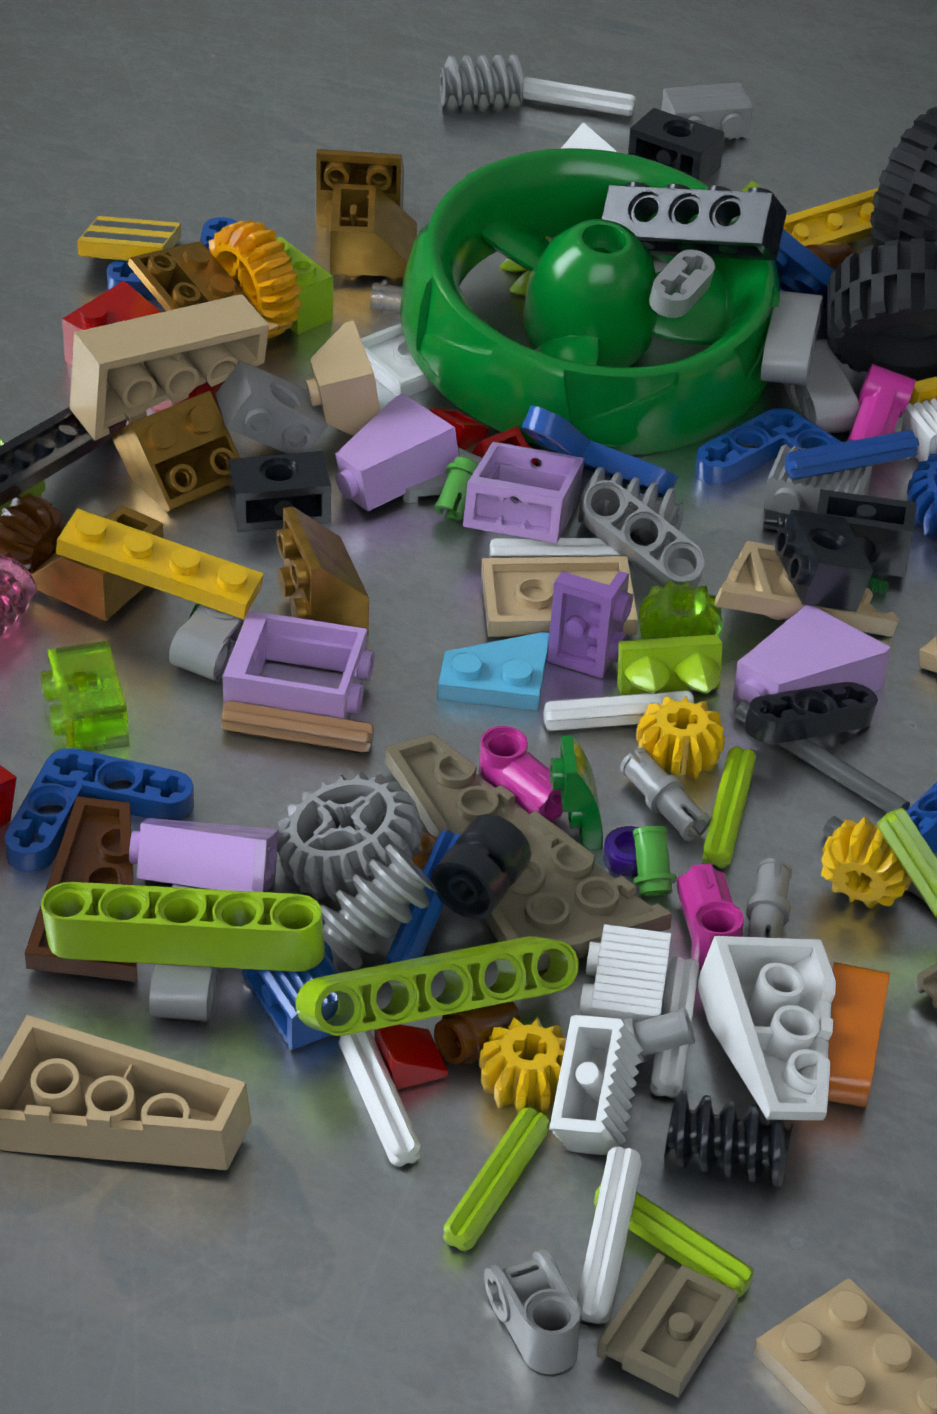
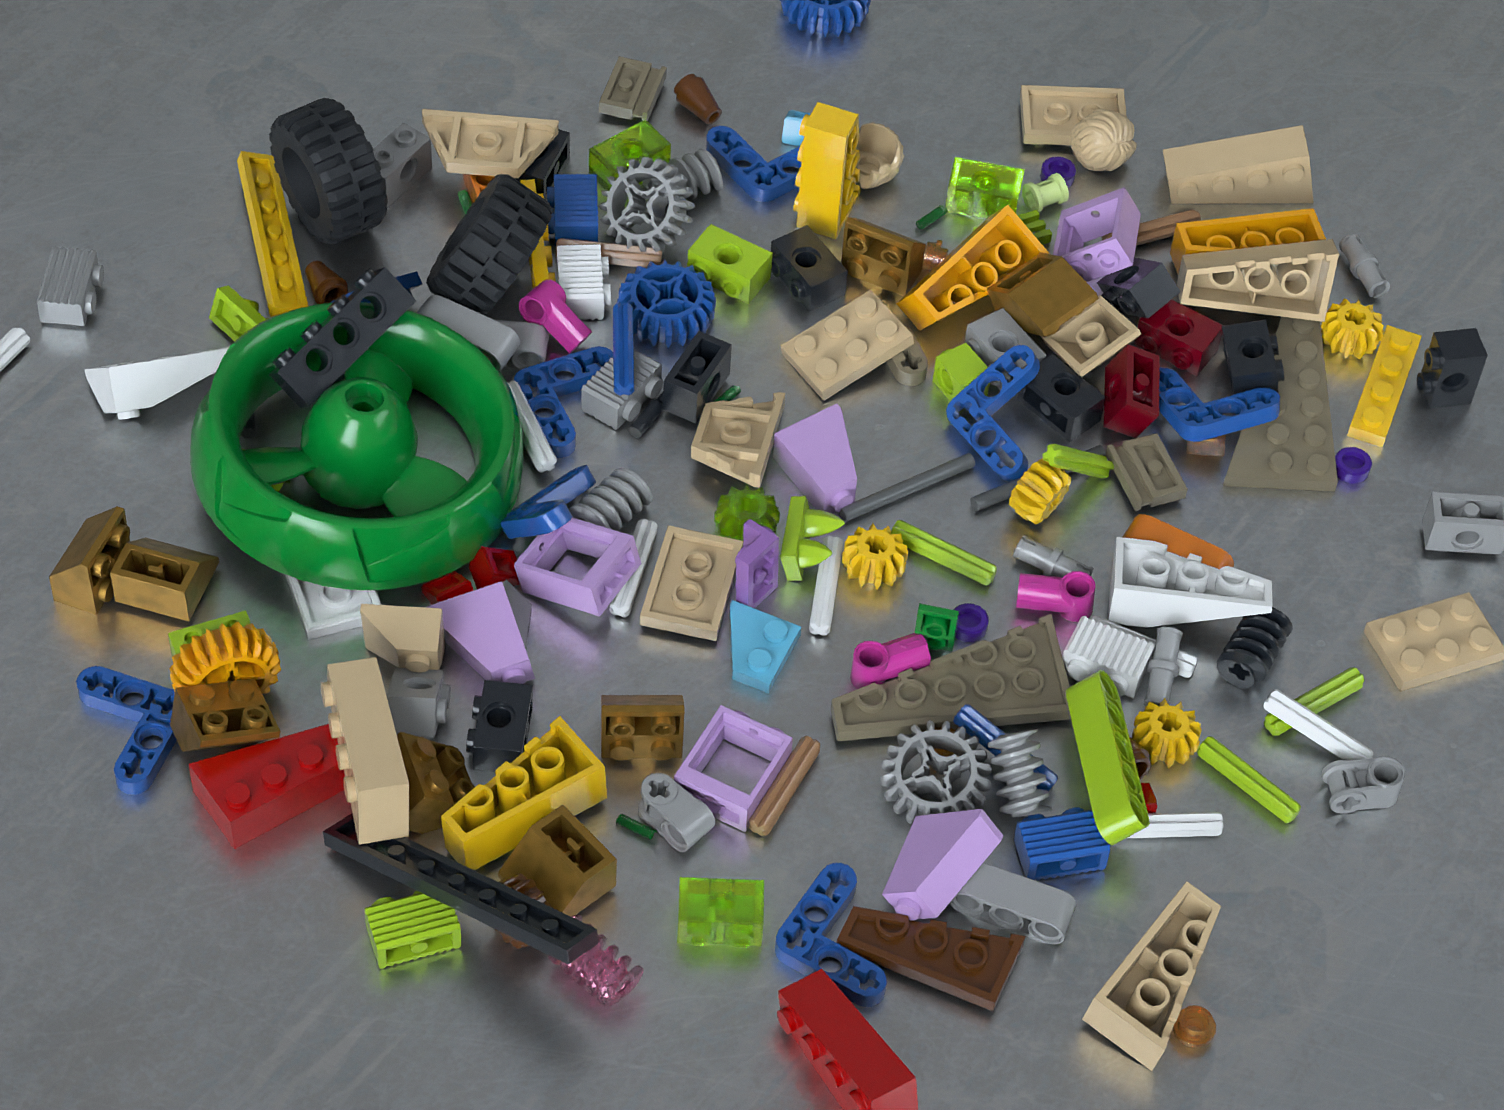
camera: 75 degrees left, 10 degrees up
lime beam [41,882,325,972] -> none
yellow plate [56,508,264,619] -> none
yellow tile [77,216,181,261] -> none
clear pin [370,280,402,315] -> none
black wheel [431,814,532,919] -> none
bright green pin [434,457,479,521] -> none
white brick [549,1015,643,1156] -> none
light grey beam [583,480,705,595] -> none
dark tan plate [596,1253,738,1398] -> none
light grey pin [620,748,711,841] -> none
black brick [628,108,724,183] -> none
bright green pin [632,826,677,897] -> none
light grey beam [649,249,715,318] -> none
black beam [744,682,878,744] -> none
black brick [775,510,873,612] -> none
none -> yellow wedge [441,716,607,870]
none -> white axle [507,380,557,472]
none -> clear orange plate [1173,1005,1216,1048]

